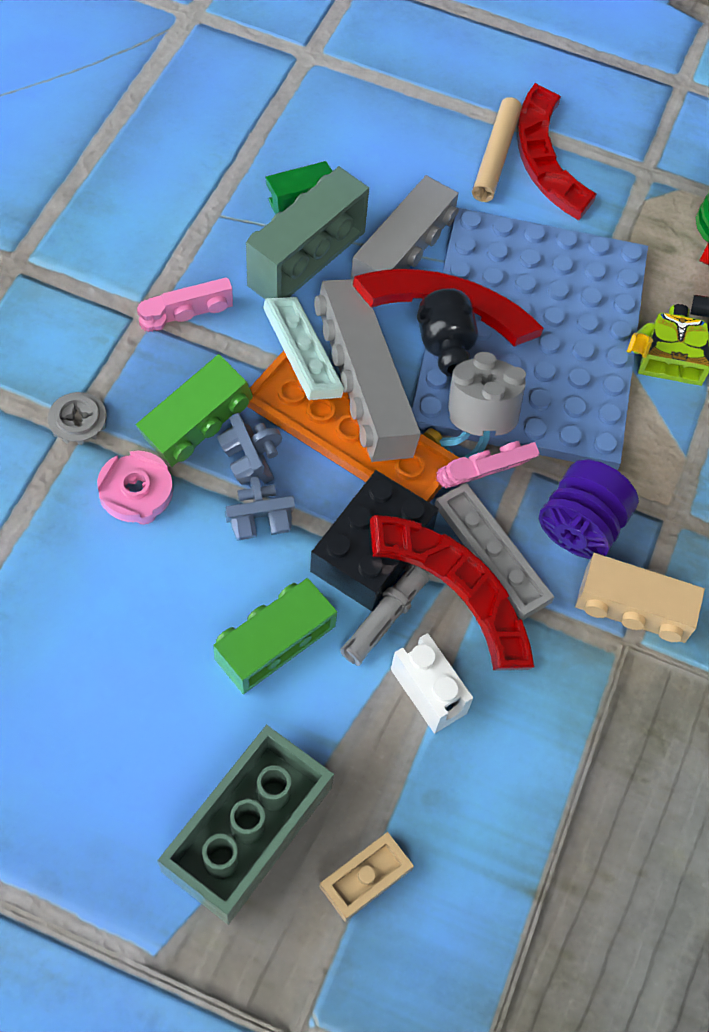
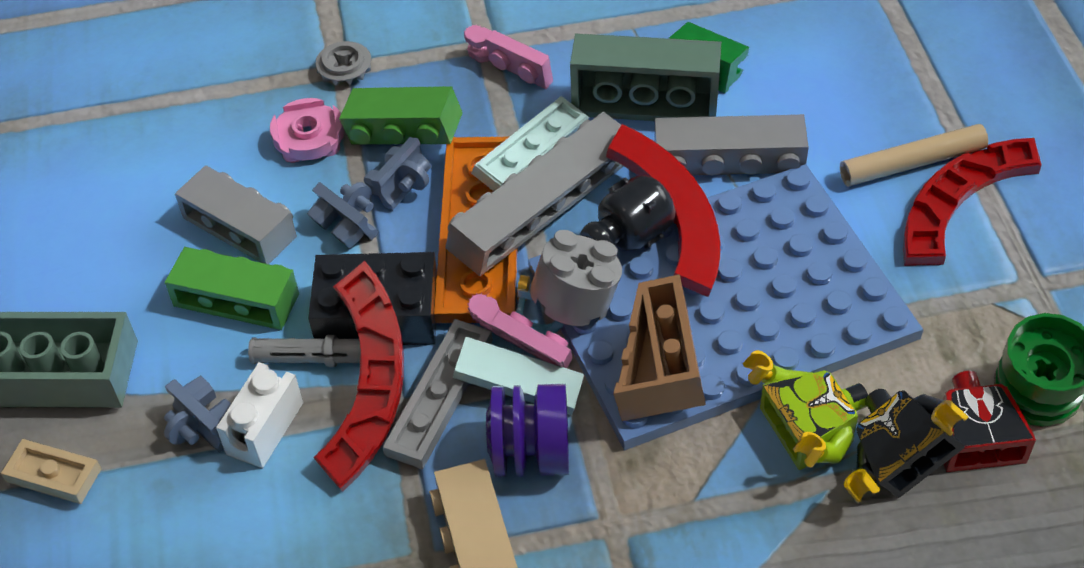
camera: 65 degrees right, 10 degrees down
none -> sand blue hips [164,375,231,453]
none -> light grey brick [175,165,297,264]
none -> light aqua tile [452,337,584,415]
none -> medium nougat wedge [613,274,706,421]

